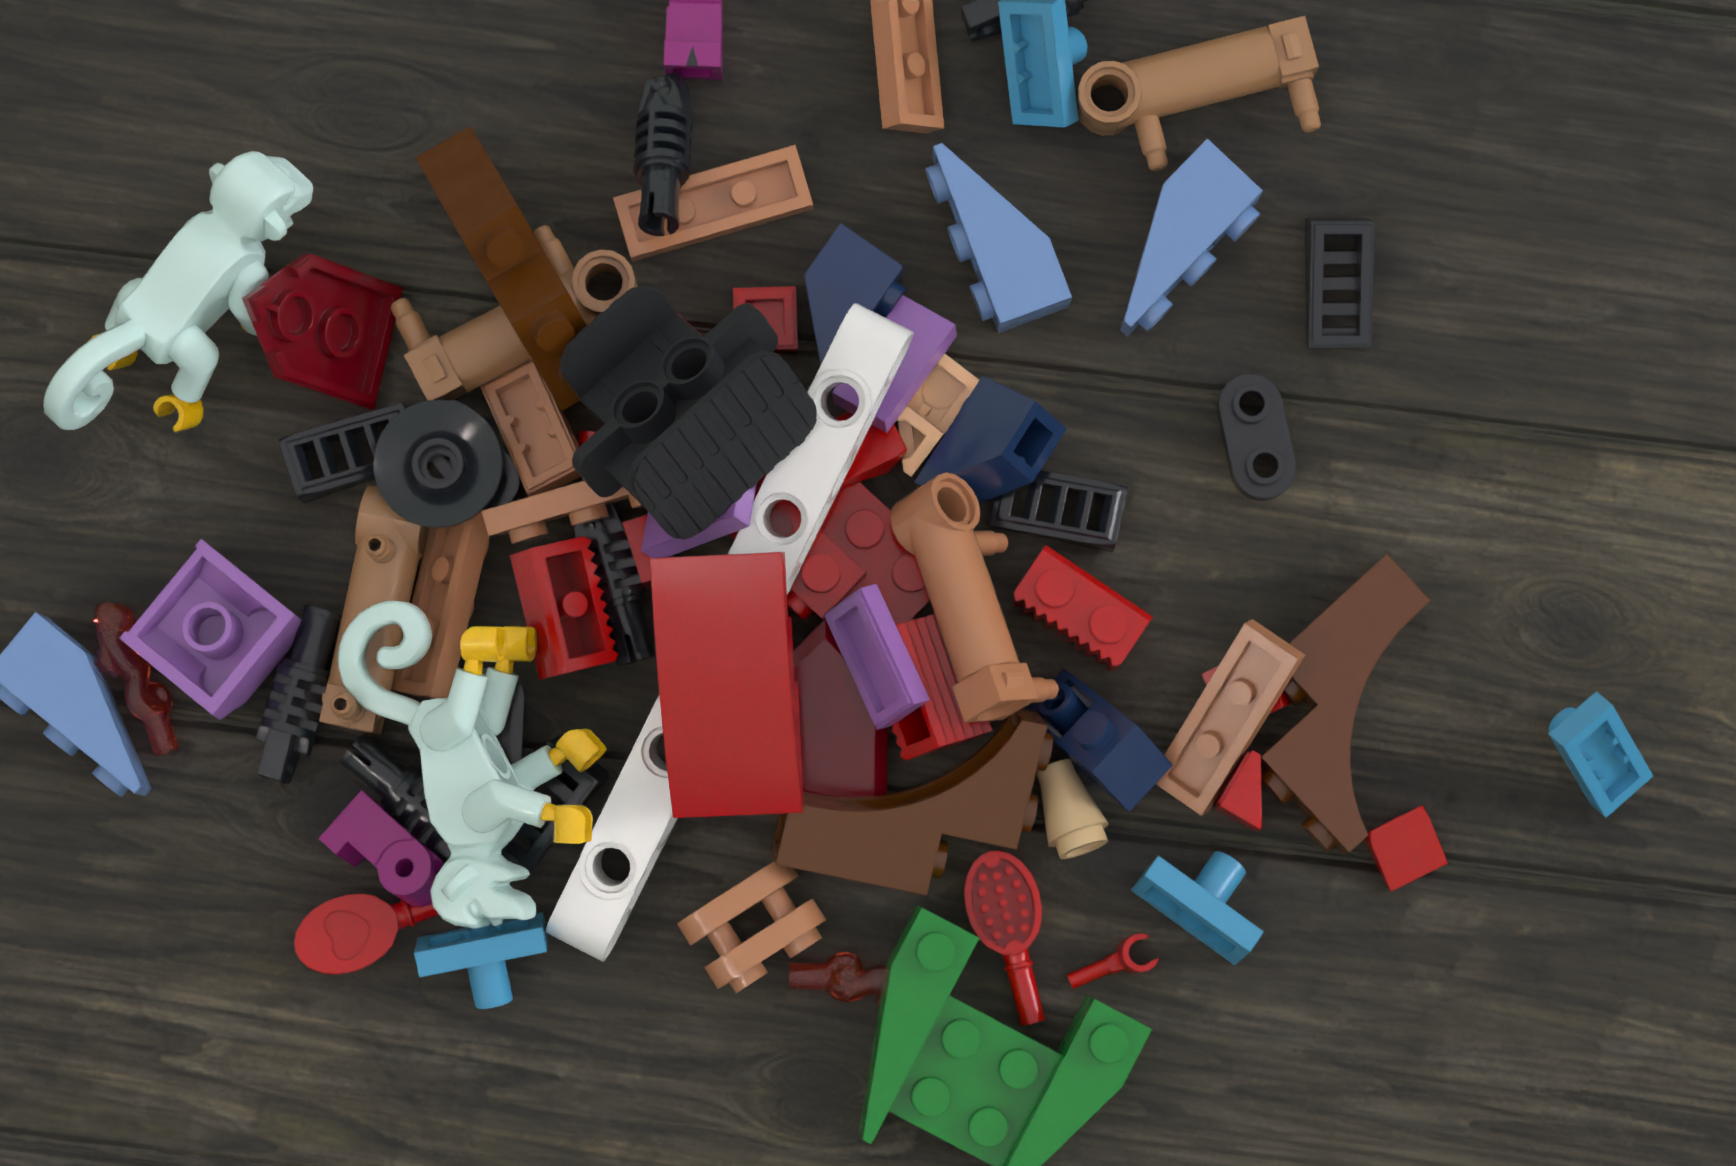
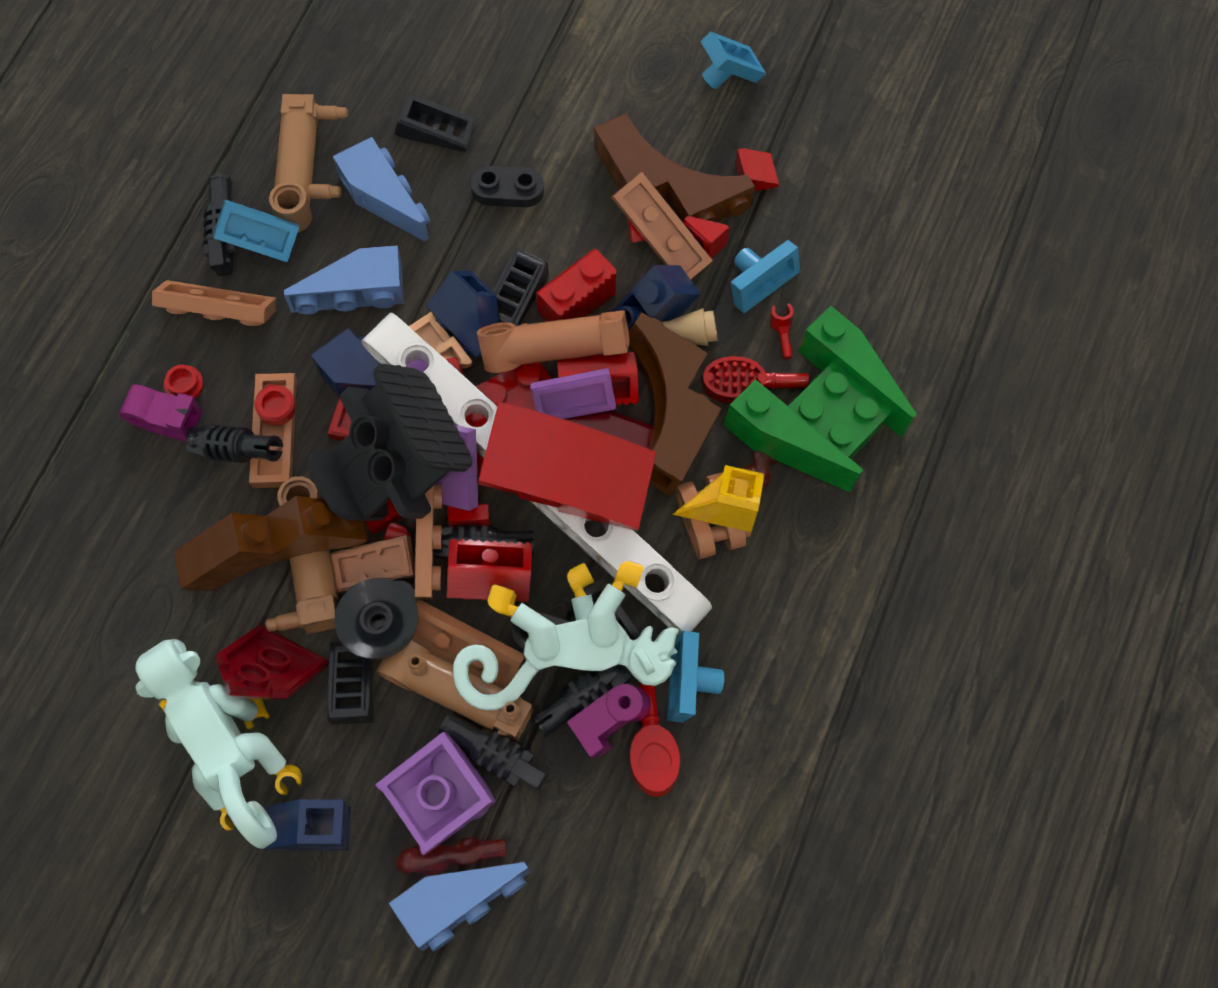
camera: 75 degrees left, 15 degrees down
none -> red plate [164,365,204,399]
none -> red tile [254,385,296,426]
none -> dark blue slope [261,799,351,851]
none -> yellow slope [672,465,764,532]

